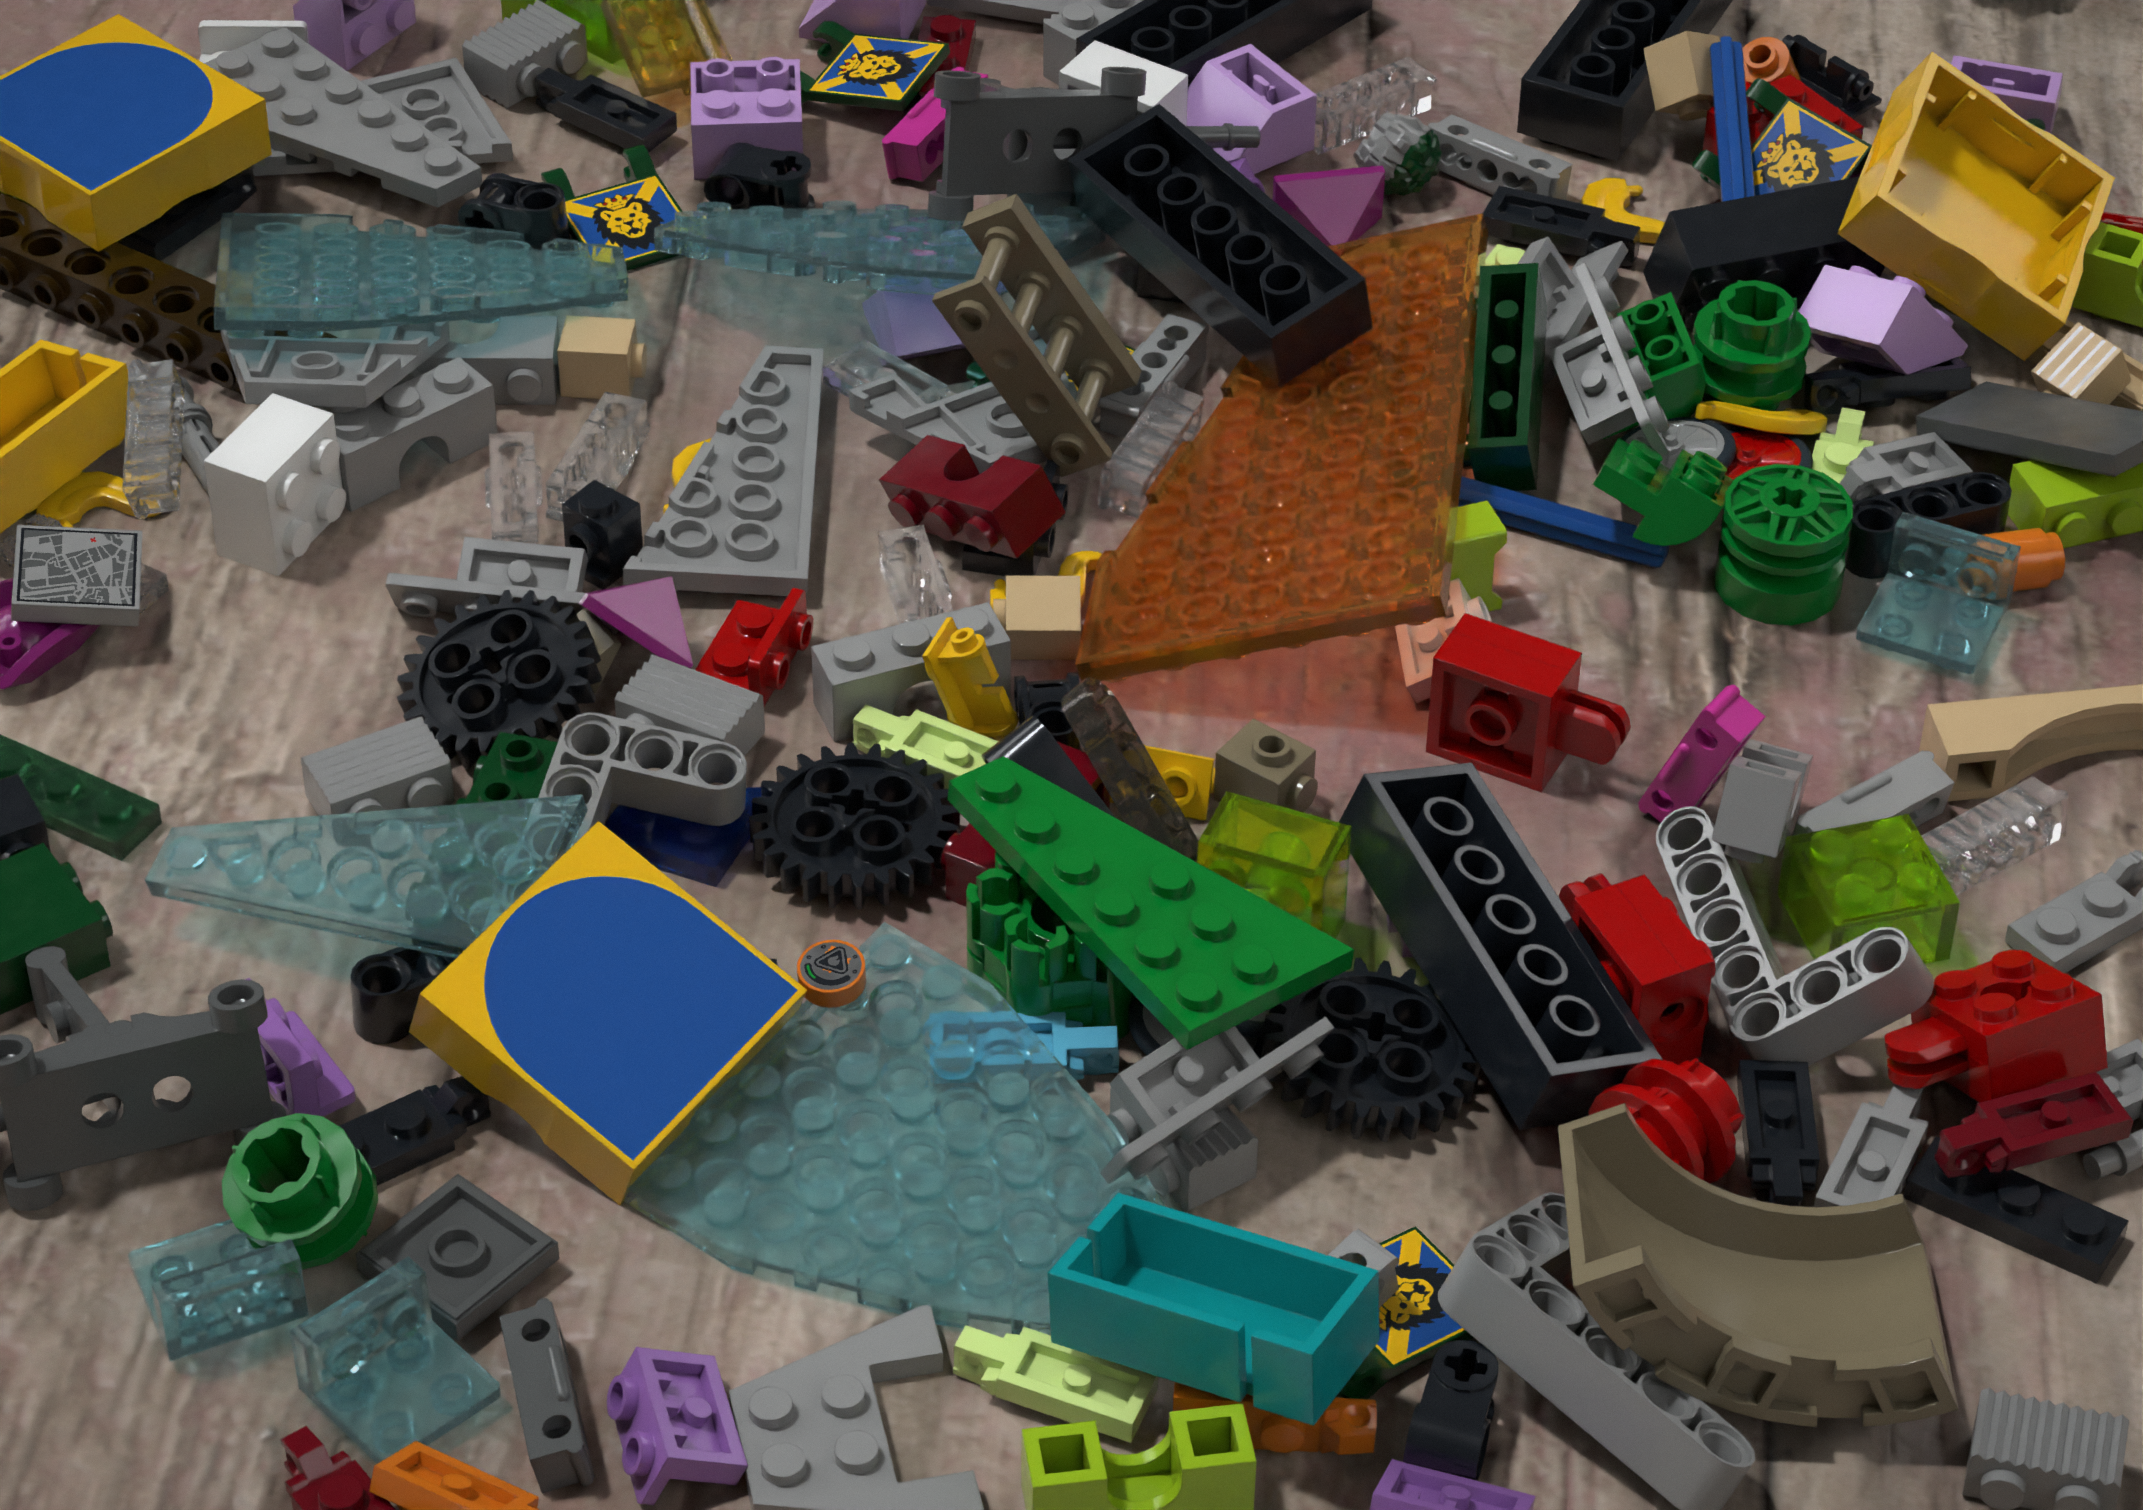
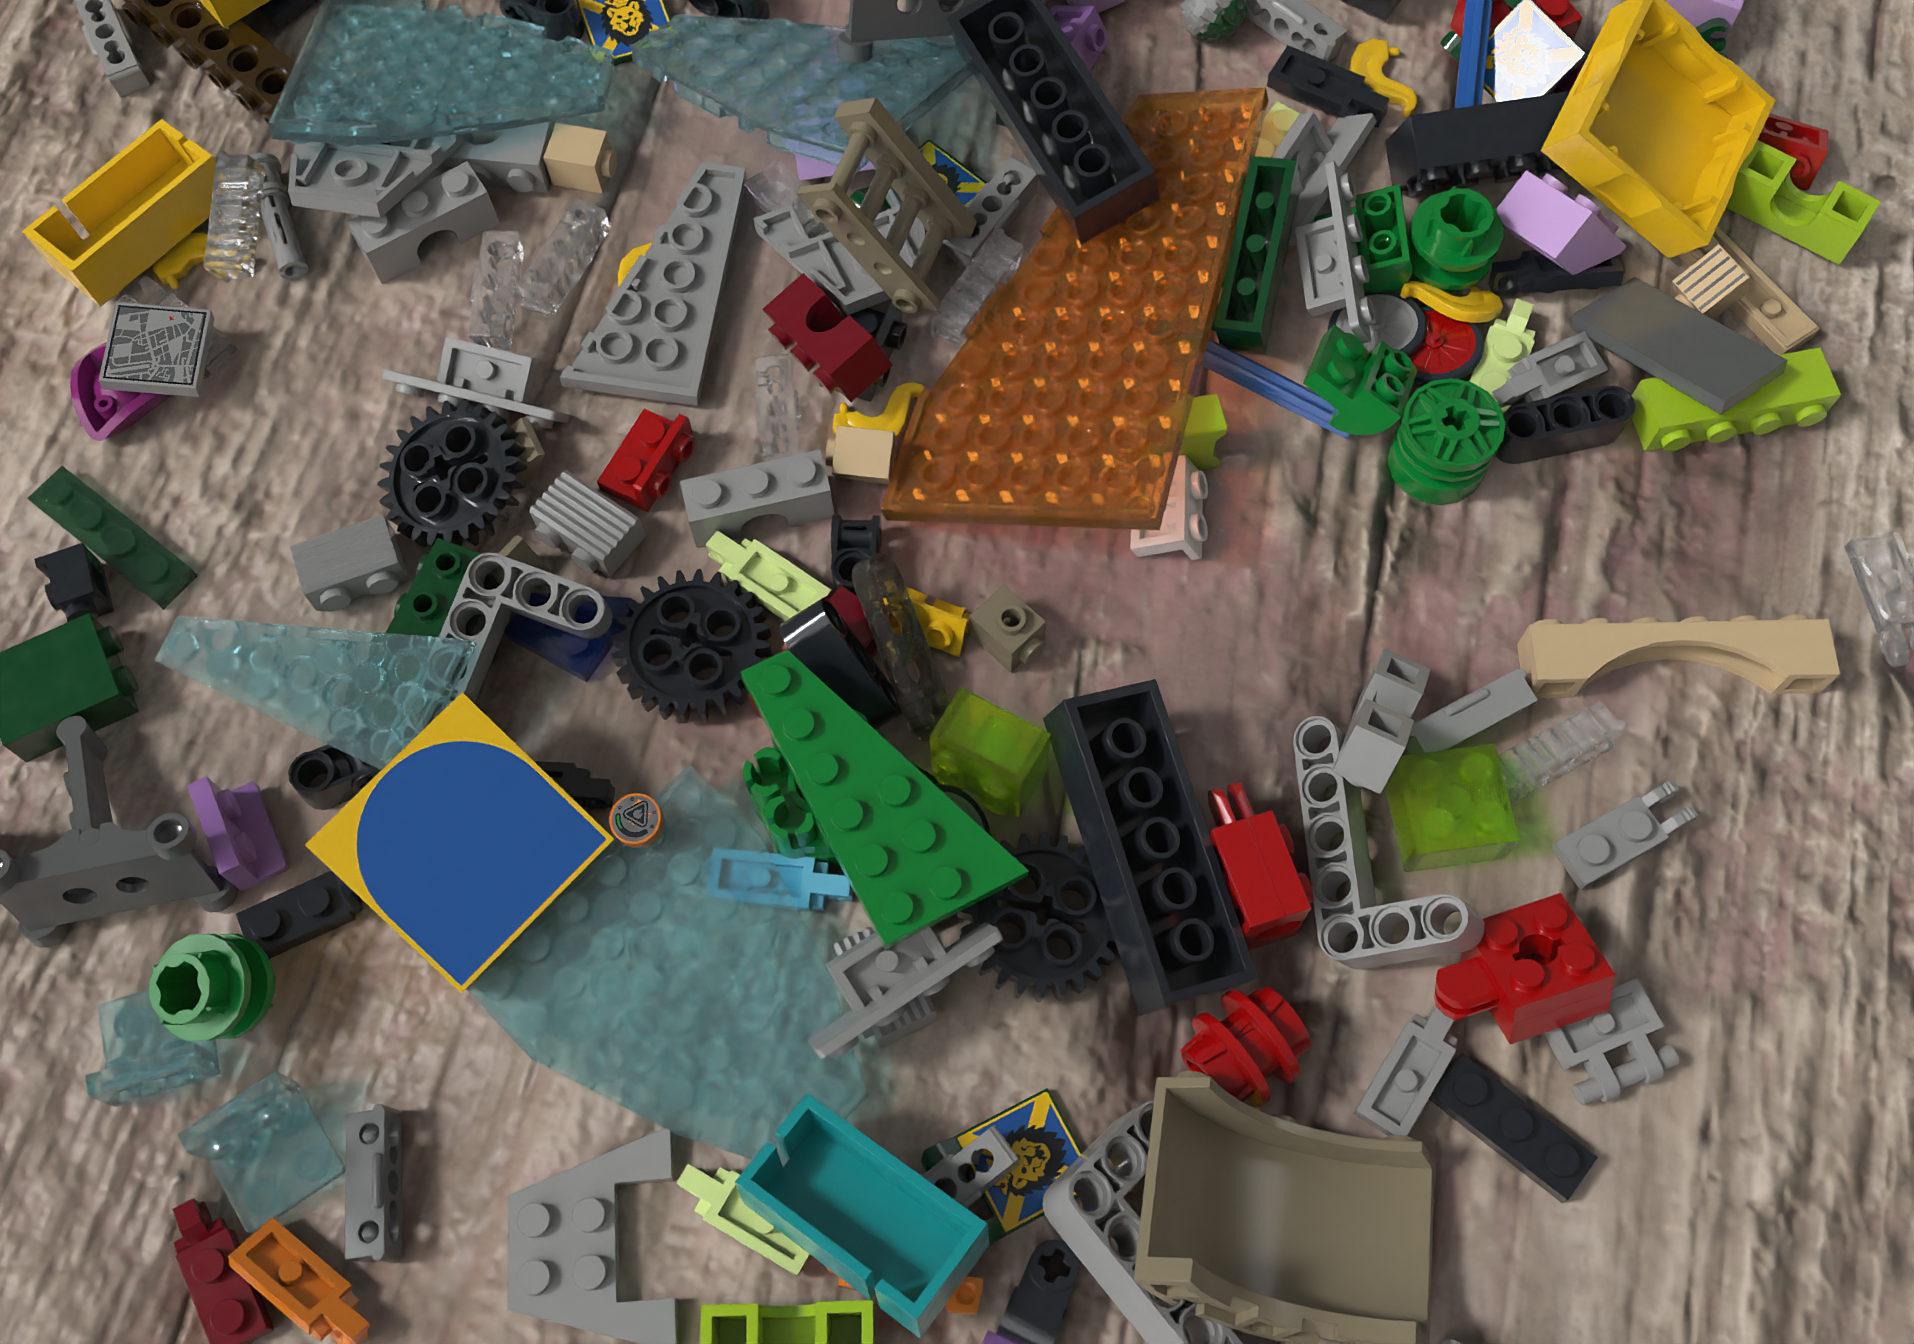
camera: 10 degrees right, 25 degrees up
white brick [204,393,346,576] -> none
dark grey plate [356,1174,560,1341] -> none
black brick [562,480,643,590] -> none
magenta slope [579,576,693,668] -> none
medium lavender bracket [607,1347,748,1505] -> none
yellow hinge [922,617,1019,741] -> none
magenta slope [1273,165,1385,255] -> none
red brick [1426,613,1631,793] -> none
dark pink piece [1638,685,1766,823] -> none
black hinge [1737,1060,1820,1206] -> none
clear light blue bracket [1856,512,2021,674] -> none
dark red hinge [1934,1072,2133,1178] -> none
orange brick [1968,528,2065,595] -> none

